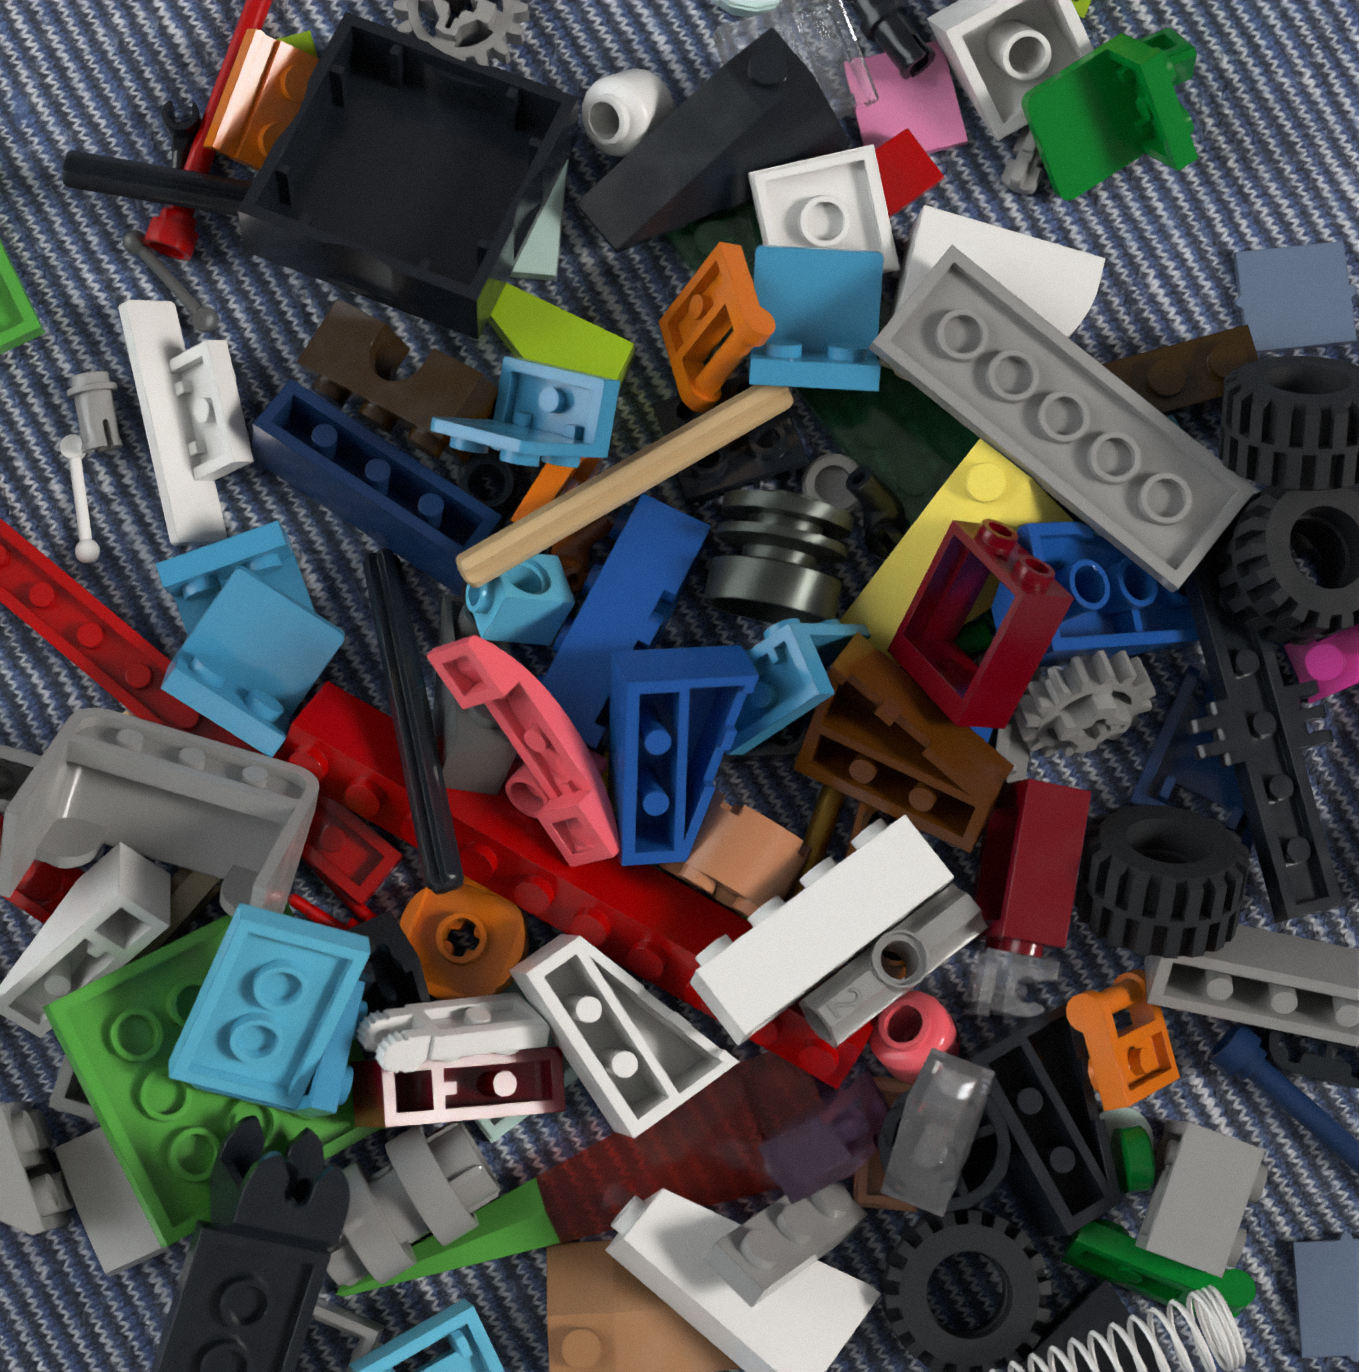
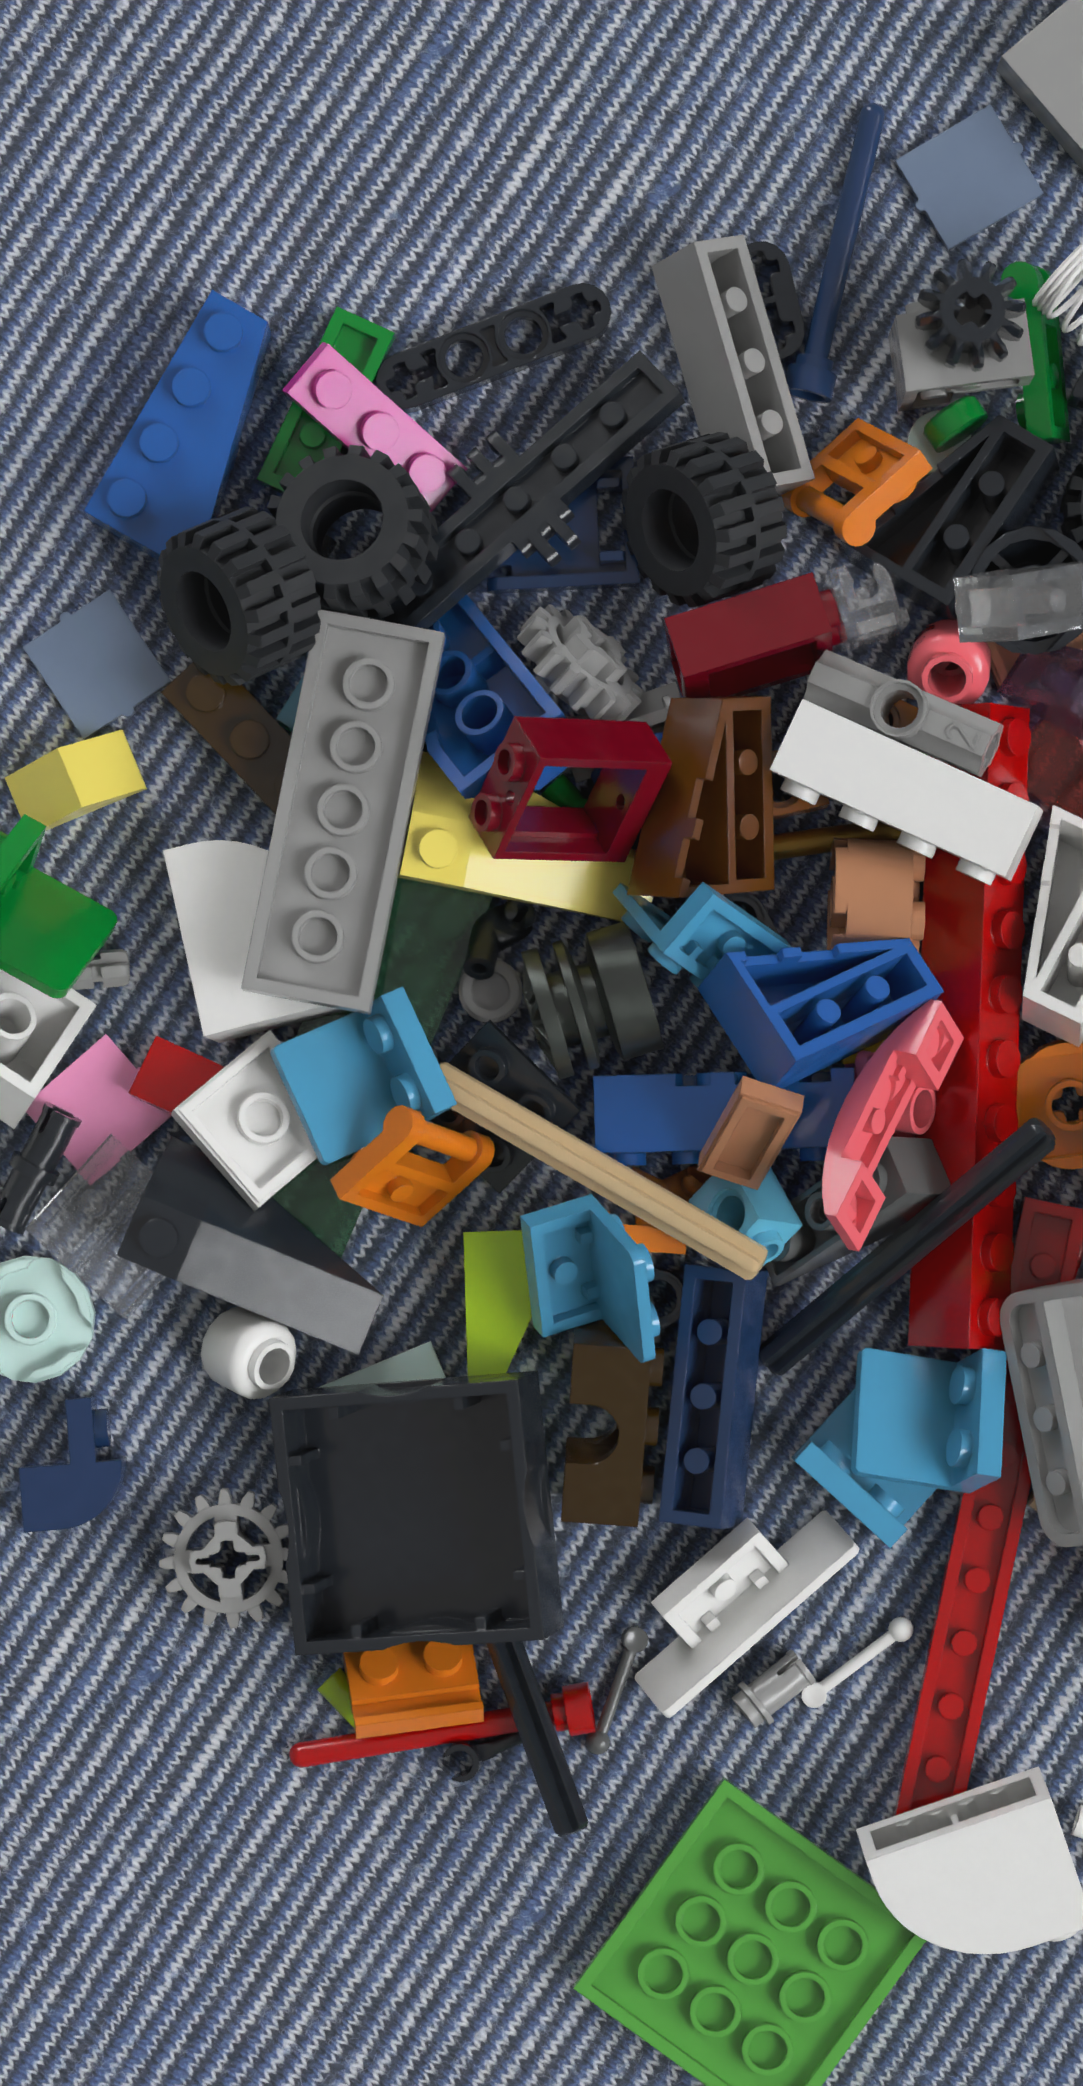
camera: 115 degrees left, 5 degrees up
none -> light yellow slope [5,730,147,831]
none -> nougat tile [697,1076,804,1190]
none -> black gear [915,259,1026,372]

